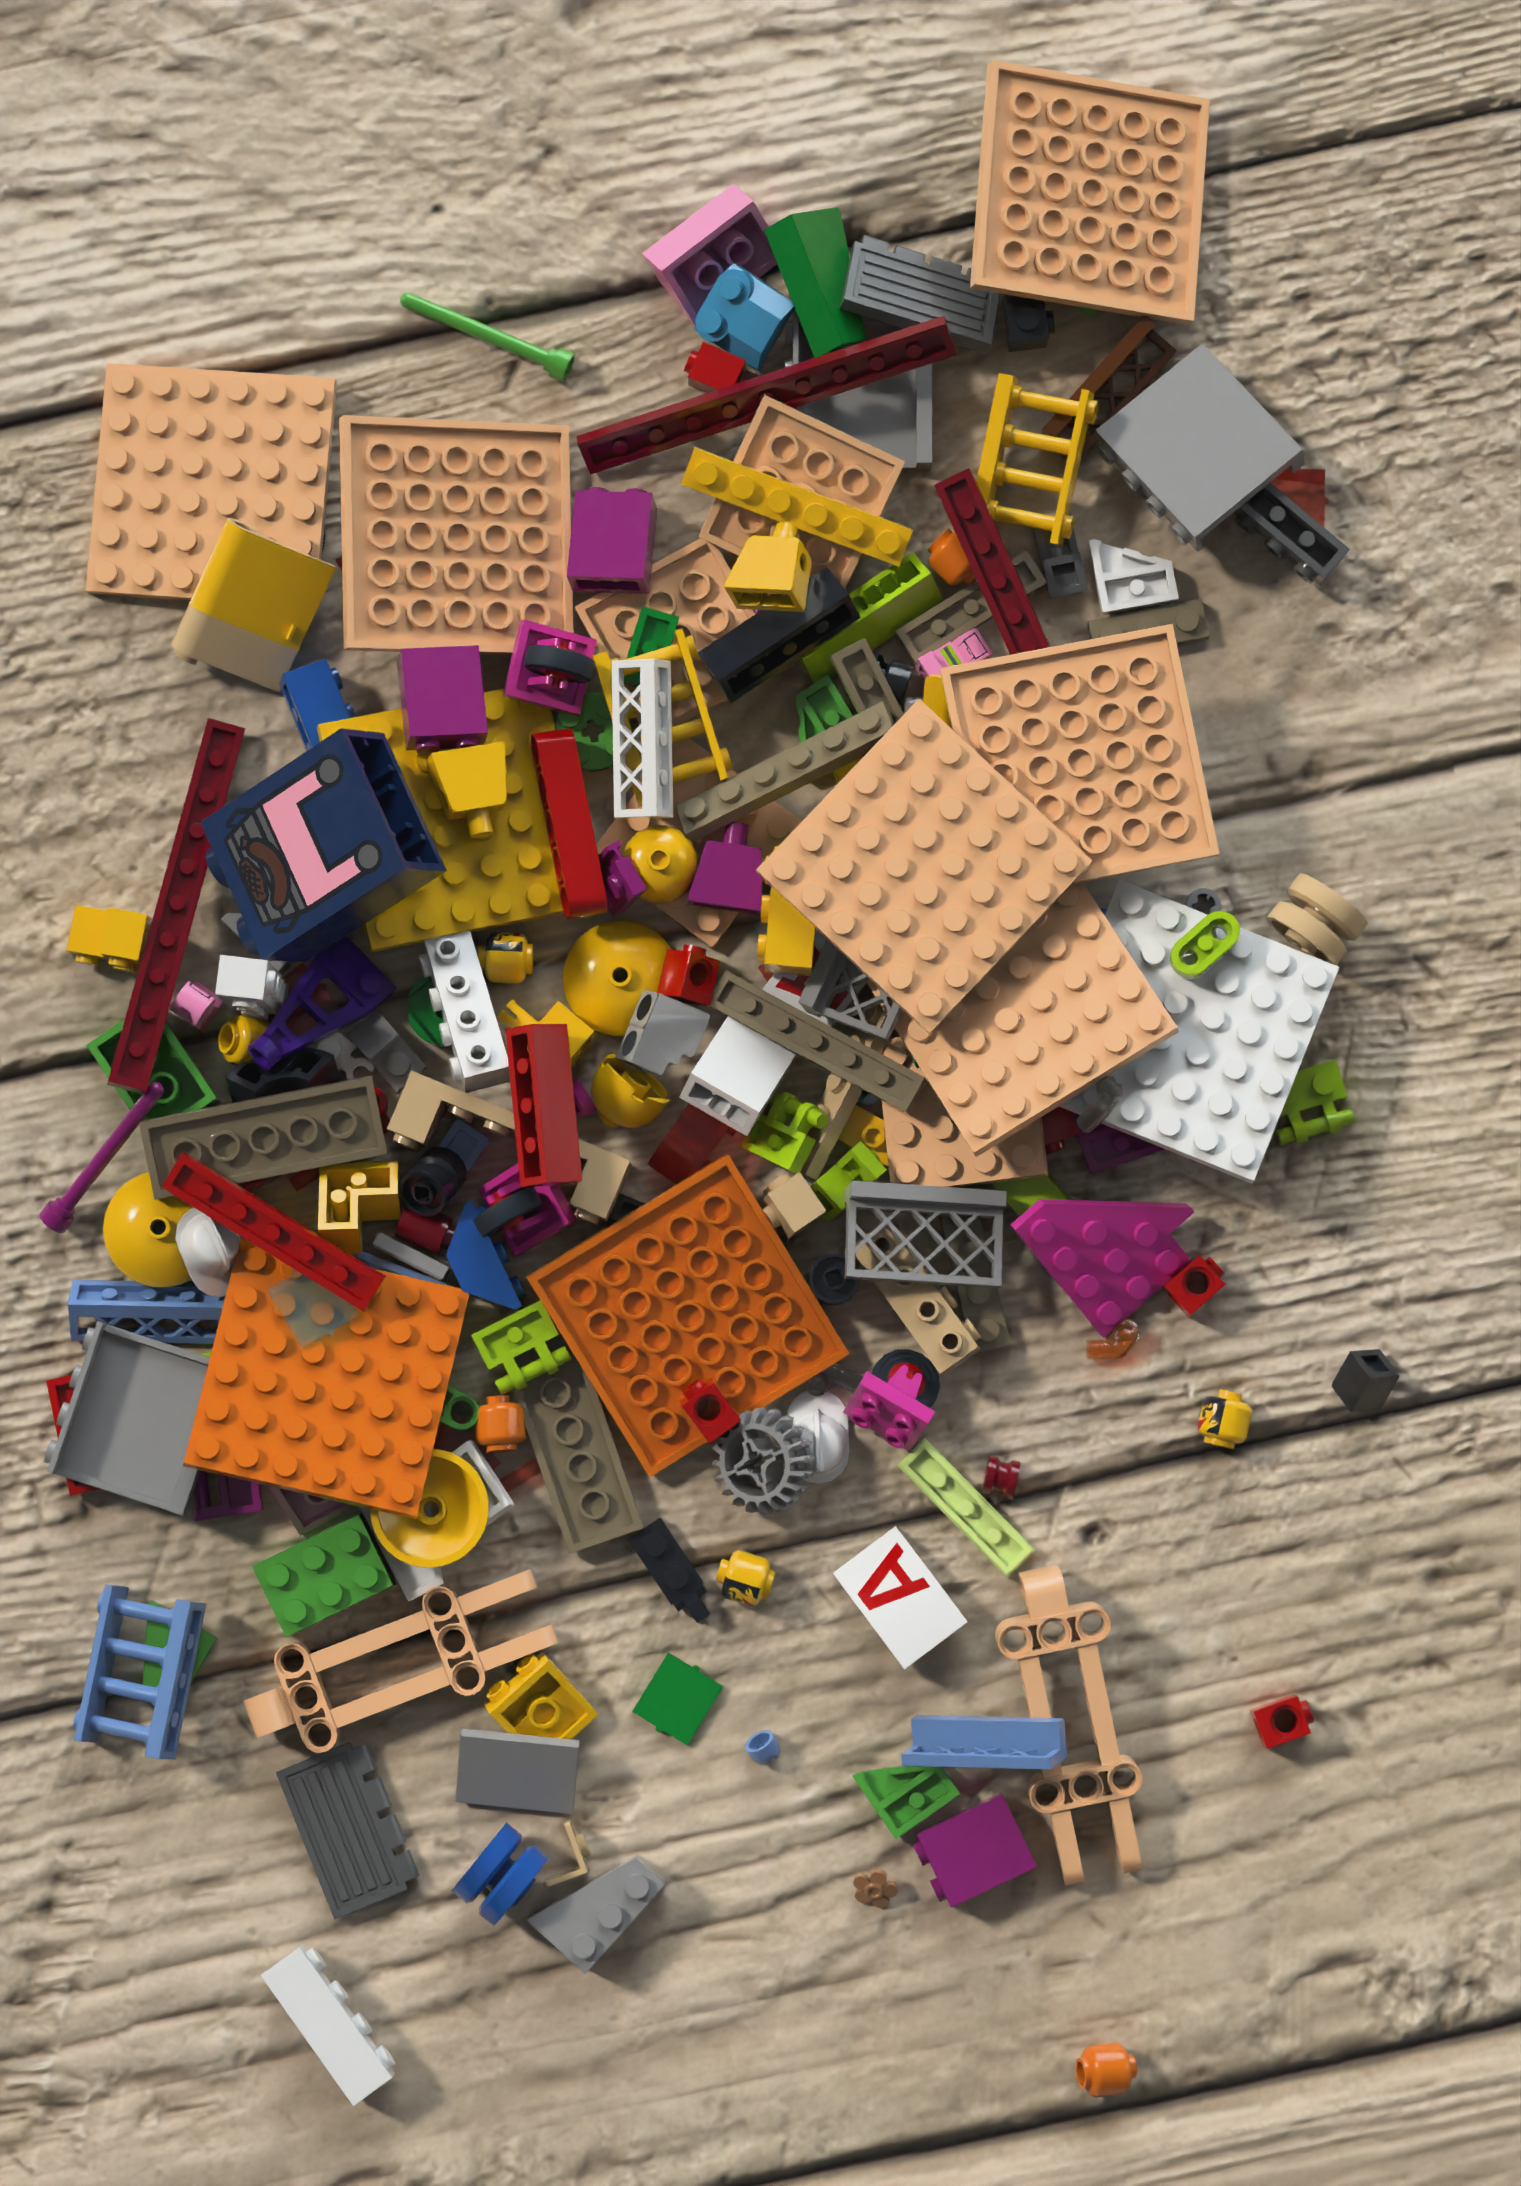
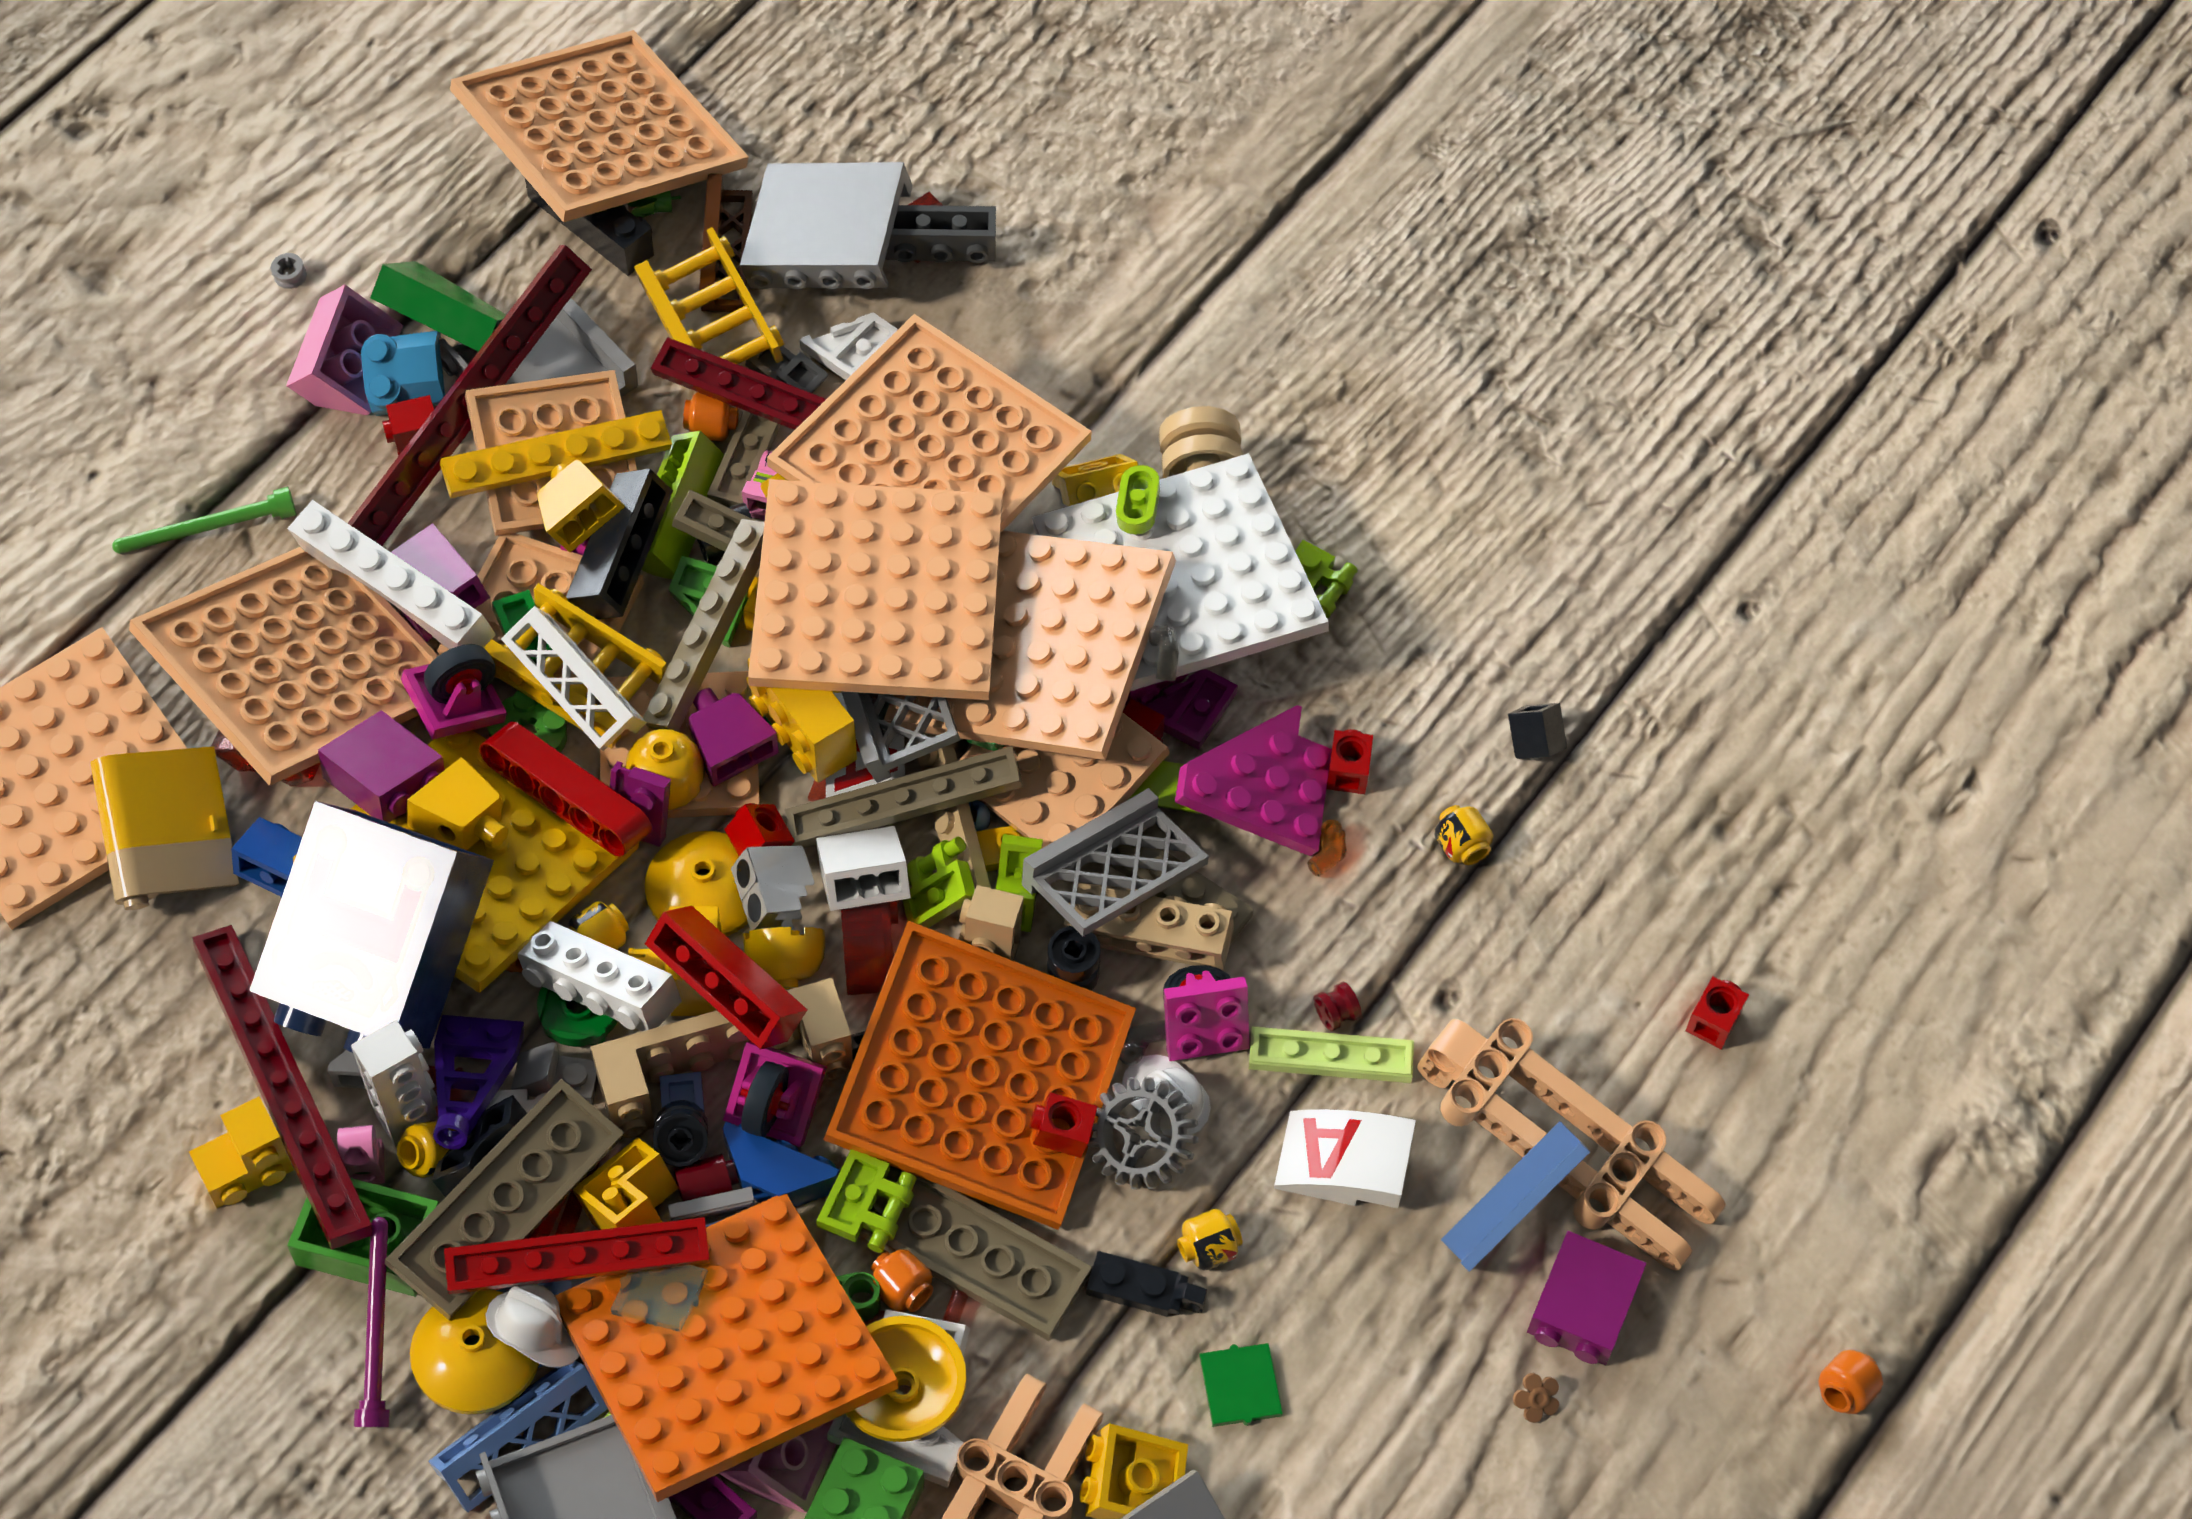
camera: 45 degrees left, 25 degrees down
medium blue hinge [745,1730,780,1765] -> none
dark grey hinge [840,235,1000,354] -> none
bright green wing [852,1766,960,1839] -> none
none -> light grey bush [271,253,307,289]
none -> white arch [287,500,496,649]
none -> yellow plate [1052,454,1138,506]

